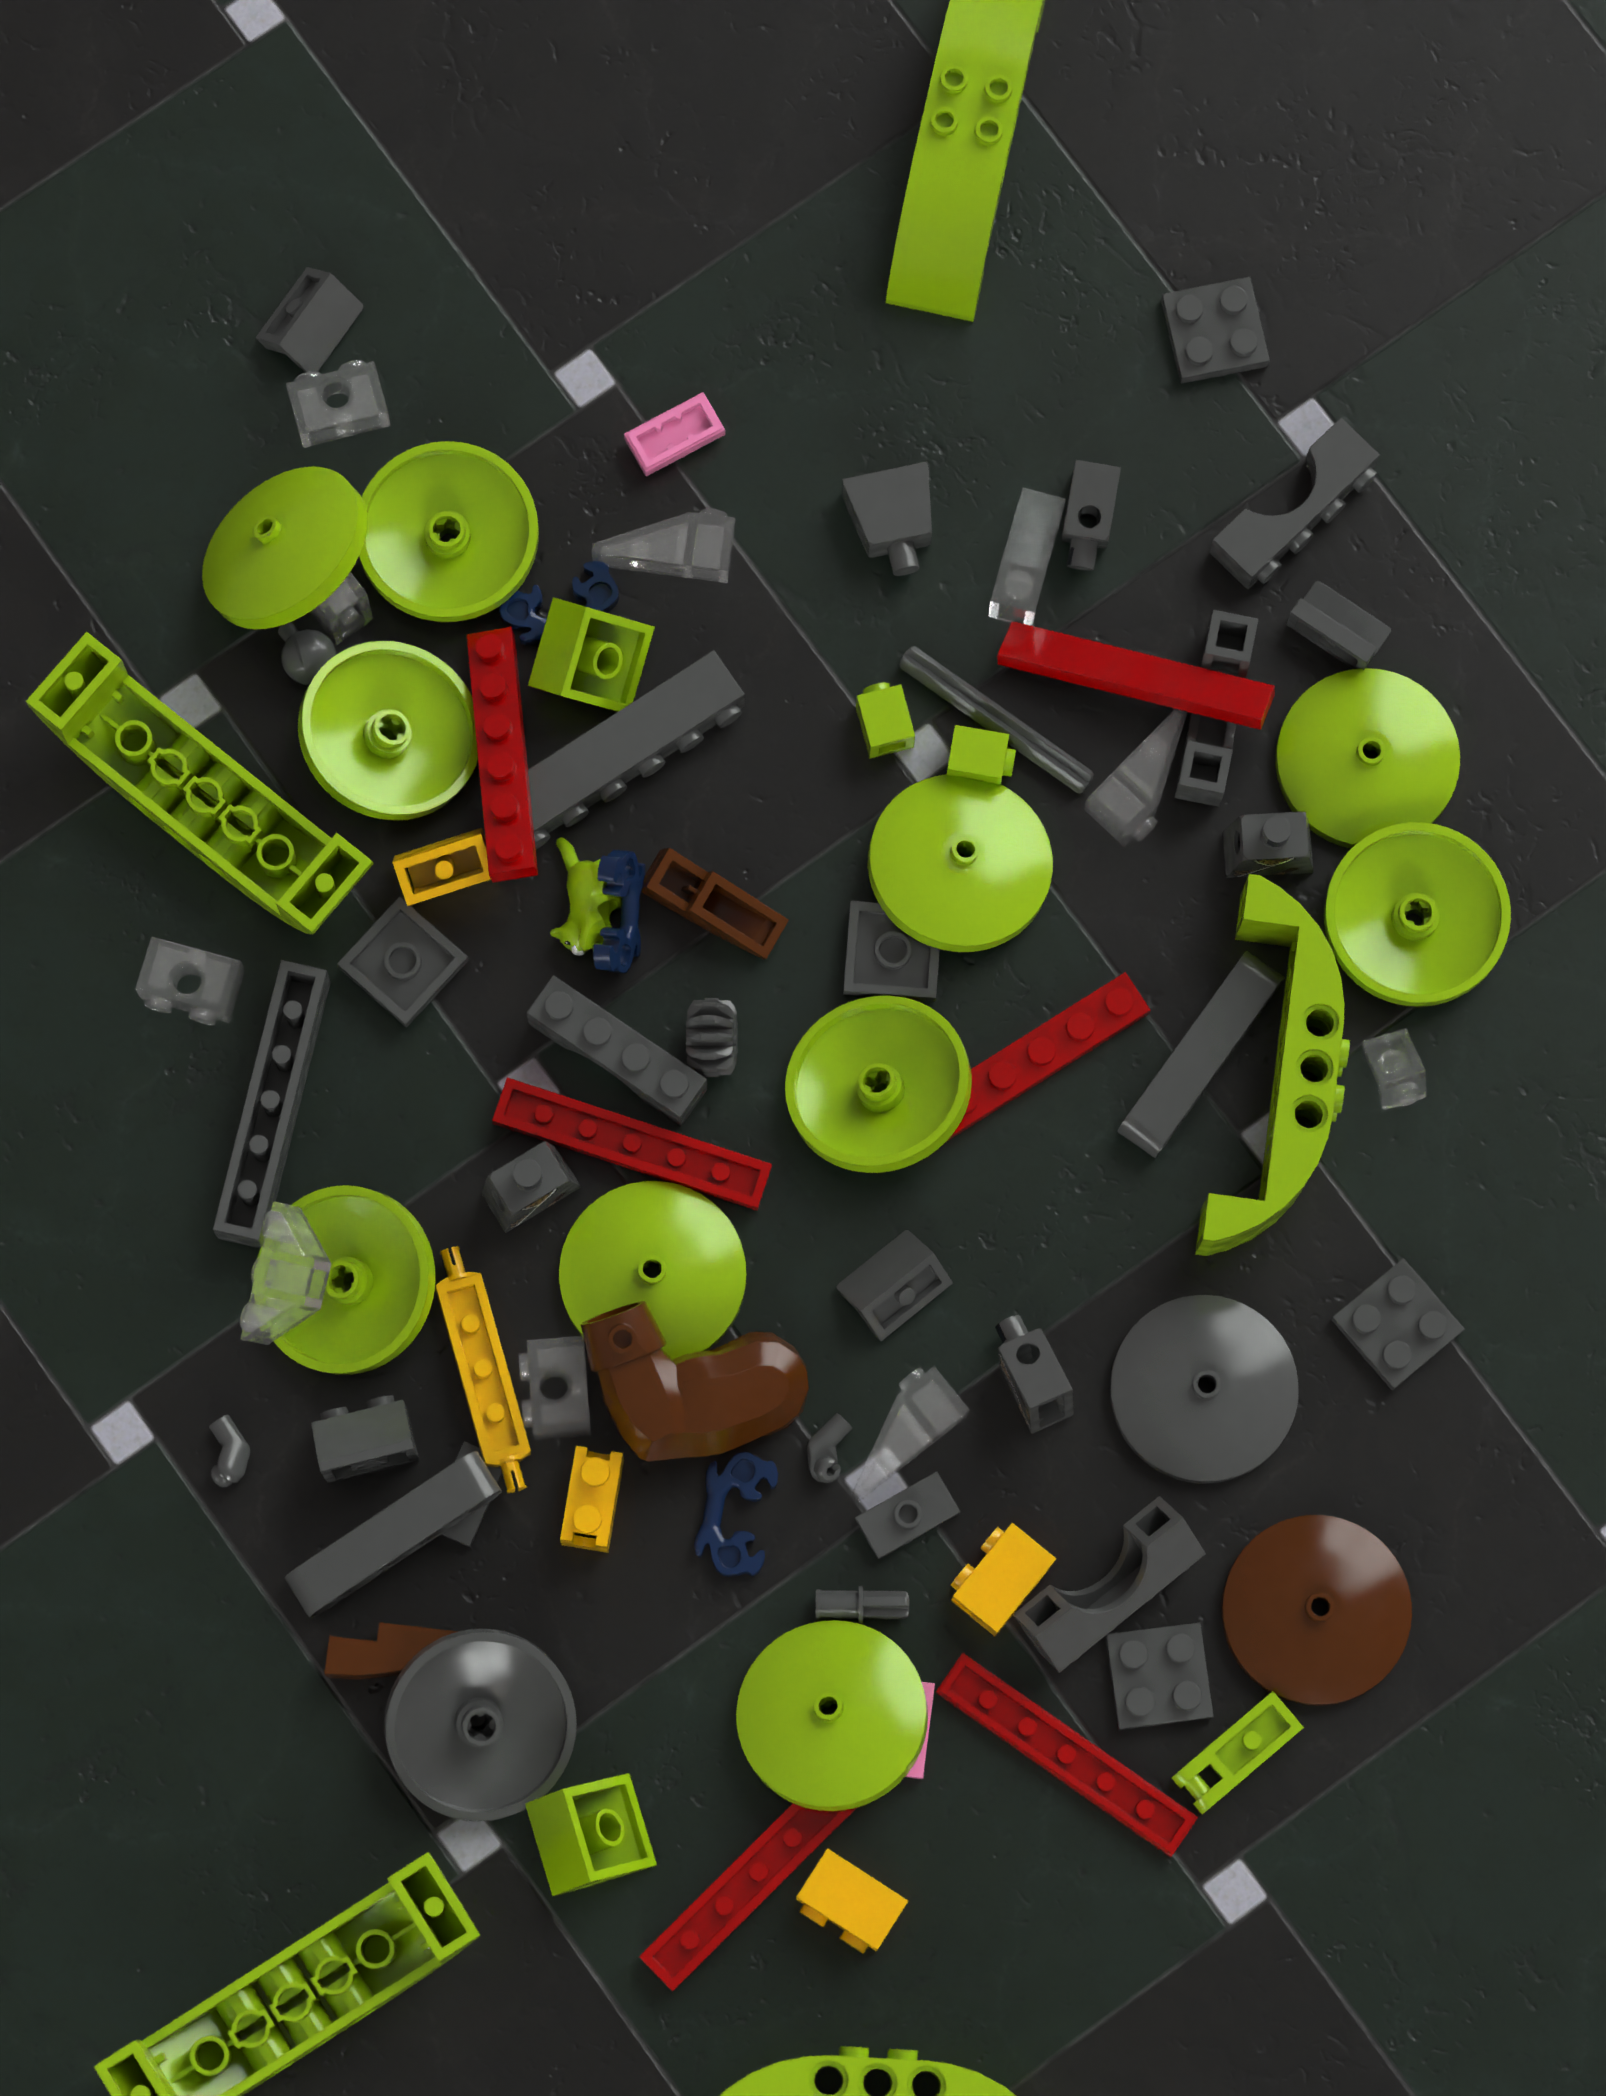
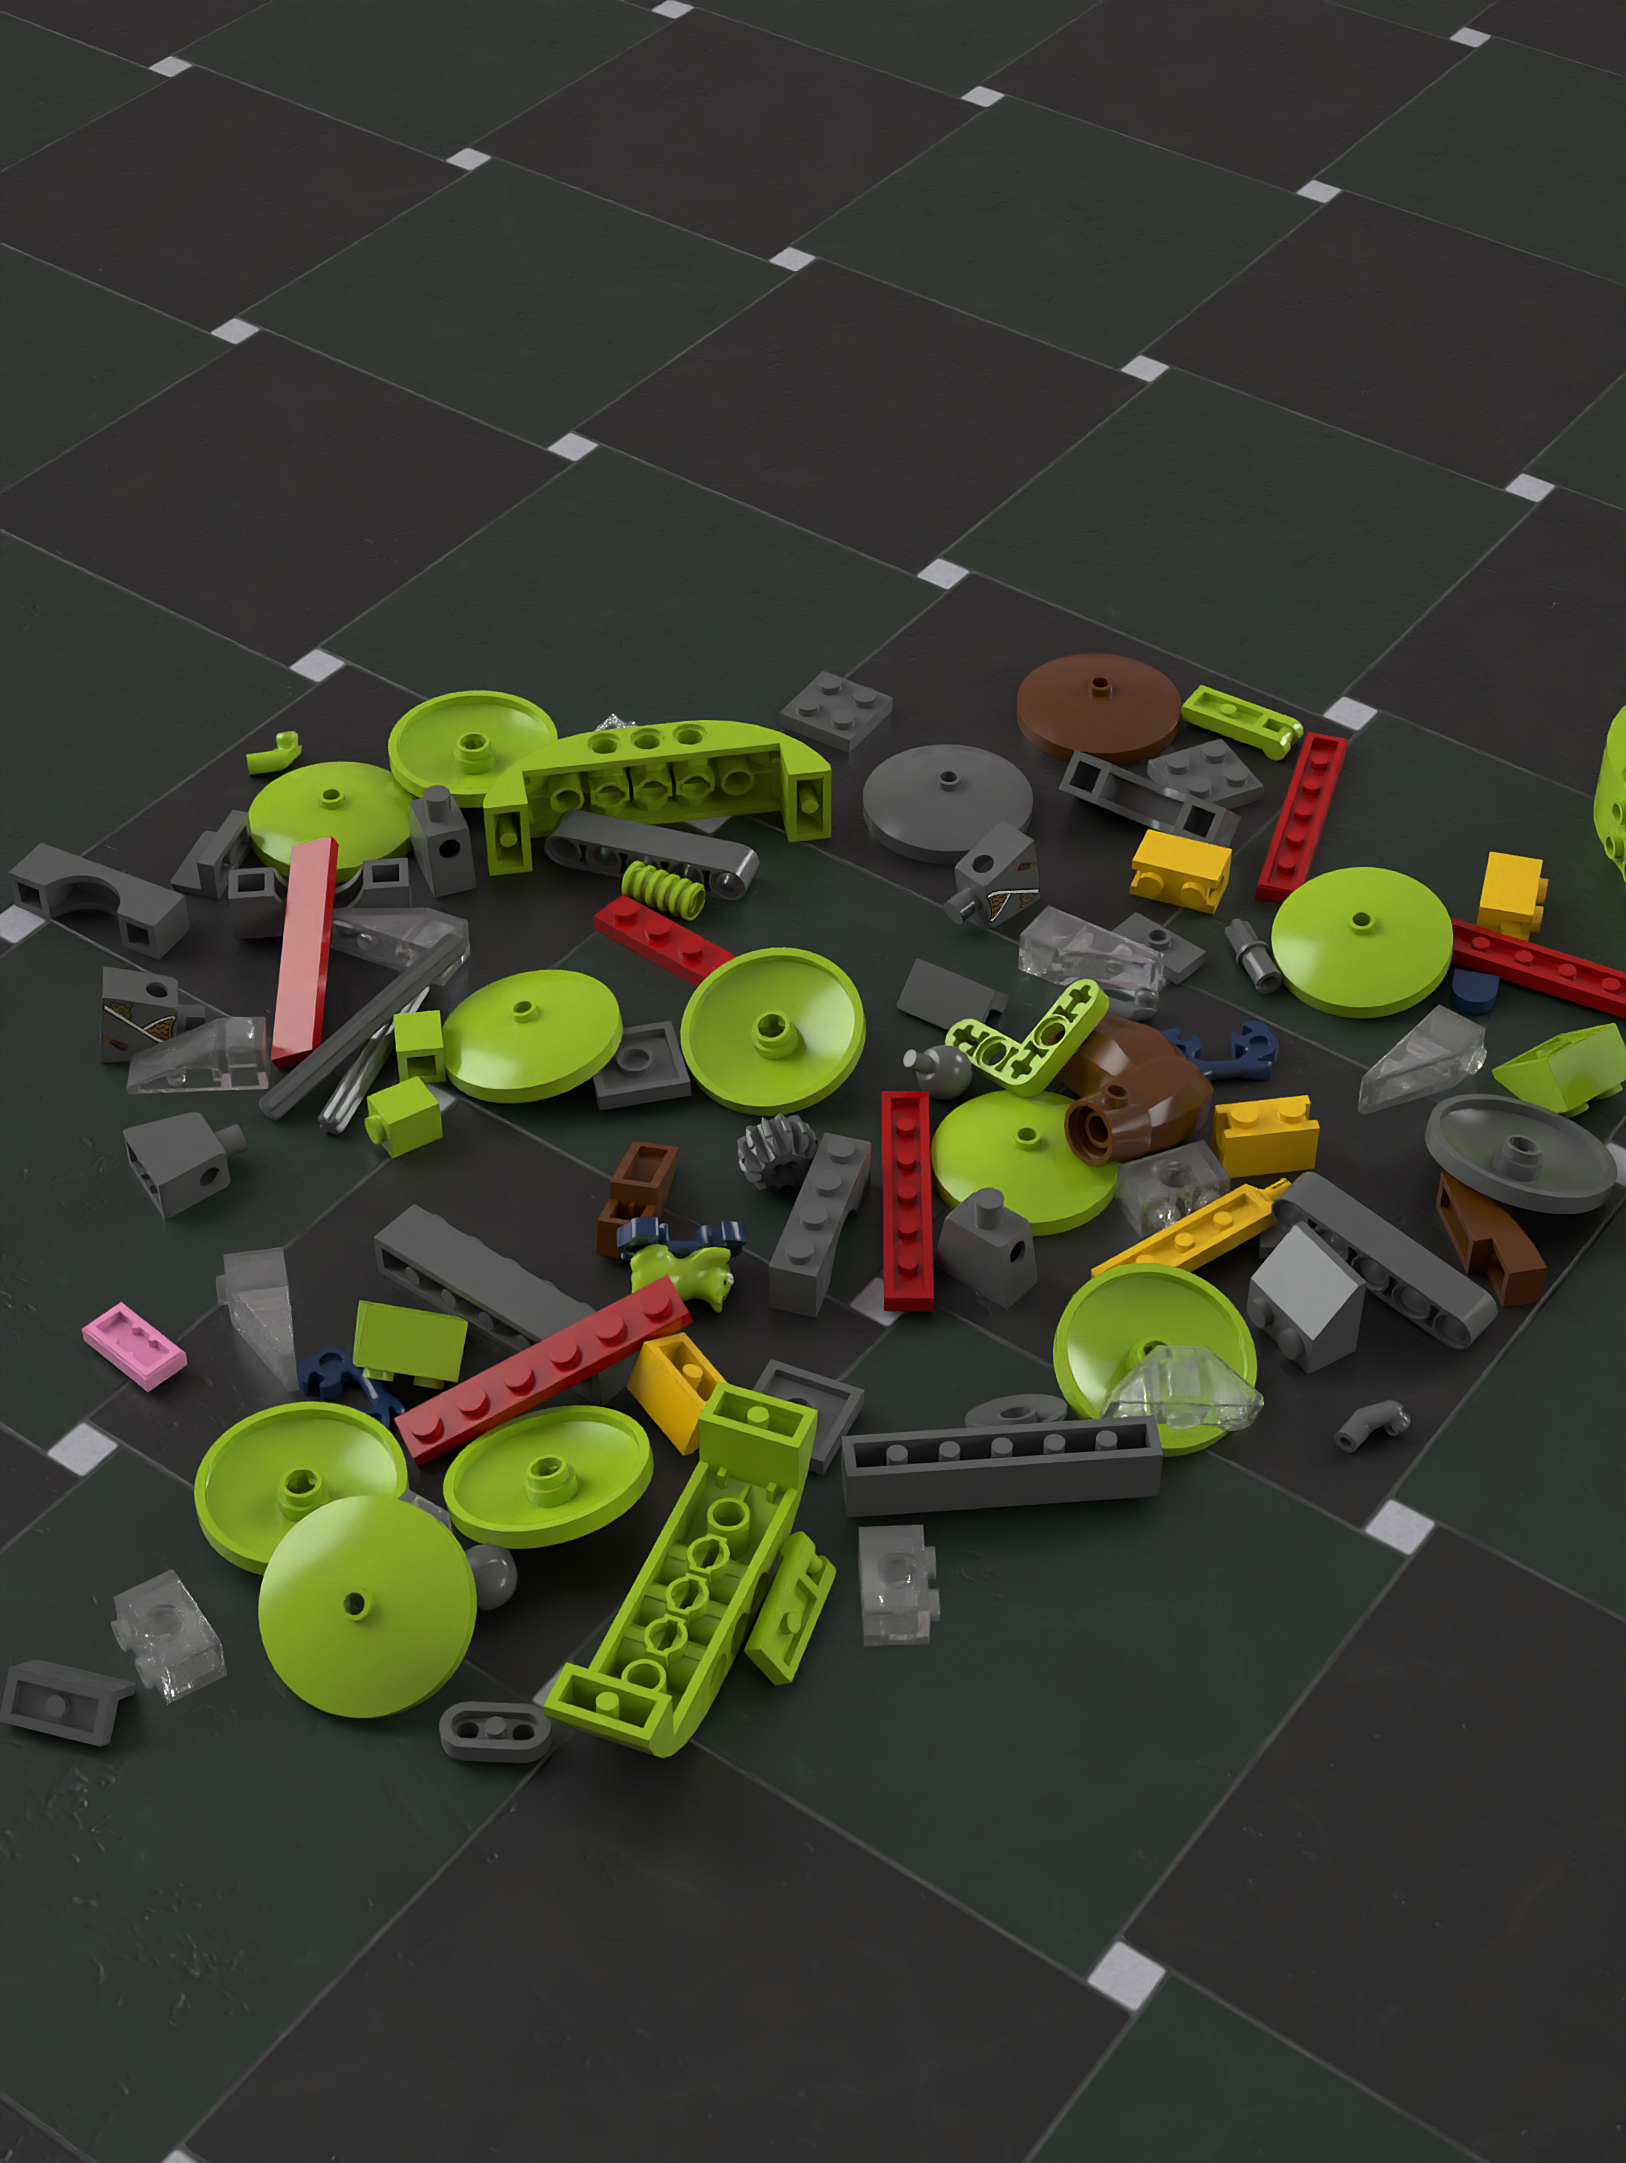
camera: 105 degrees left, 35 degrees down
none -> lime arm [246,731,302,775]
none -> dark grey axle [258,933,466,1121]
none -> dark grey plate [439,1701,552,1763]
none -> lime piece [622,861,706,921]
none -> lime plate [744,1532,836,1685]
none -> dark grey piece [903,1045,973,1101]
none -> lime beam [945,979,1109,1098]
none -> dark grey dish [965,1394,1068,1428]
none -> clear slope [1357,1005,1486,1115]
none -> dark blue tile [1450,969,1500,1014]

